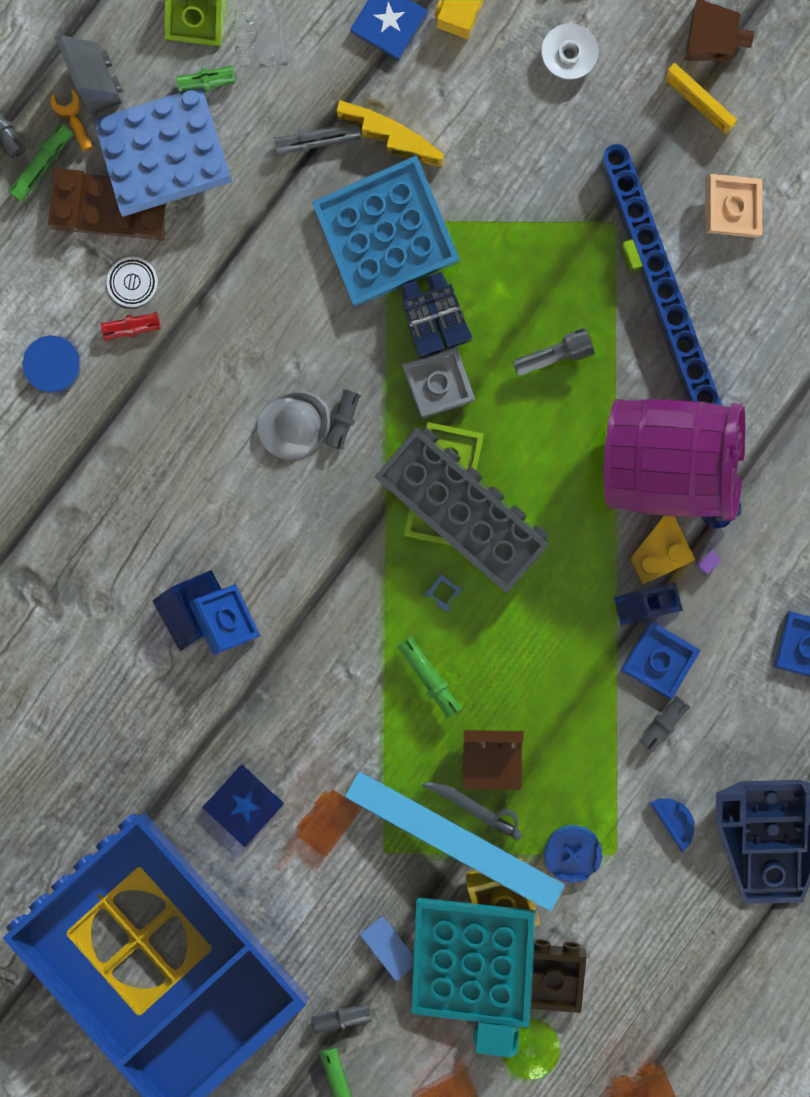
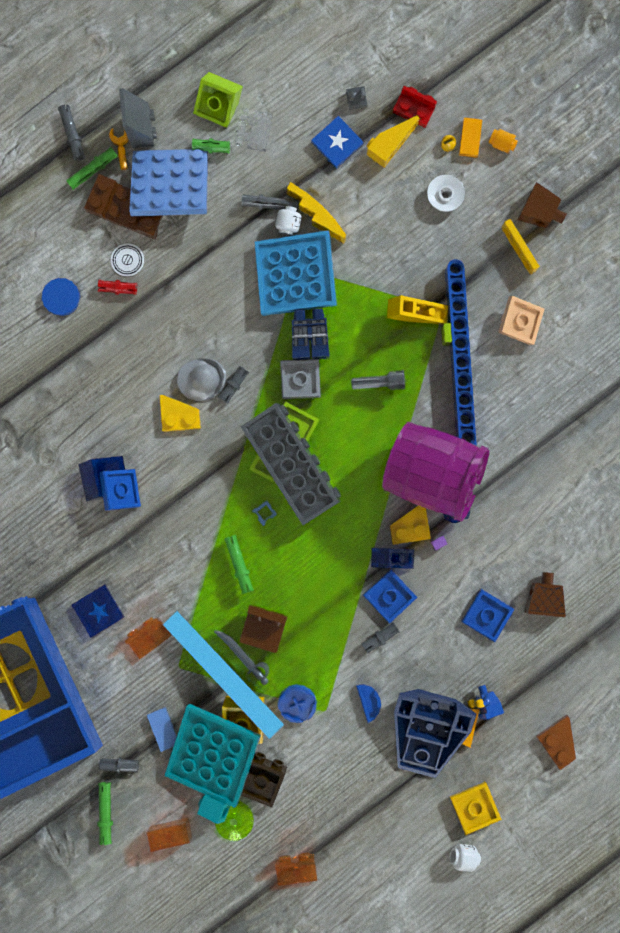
camera: 15 degrees right, 0 degrees up
none -> yellow wing [160,395,201,432]
none -> white head [275,206,301,236]
none -> yellow slope [387,295,448,325]

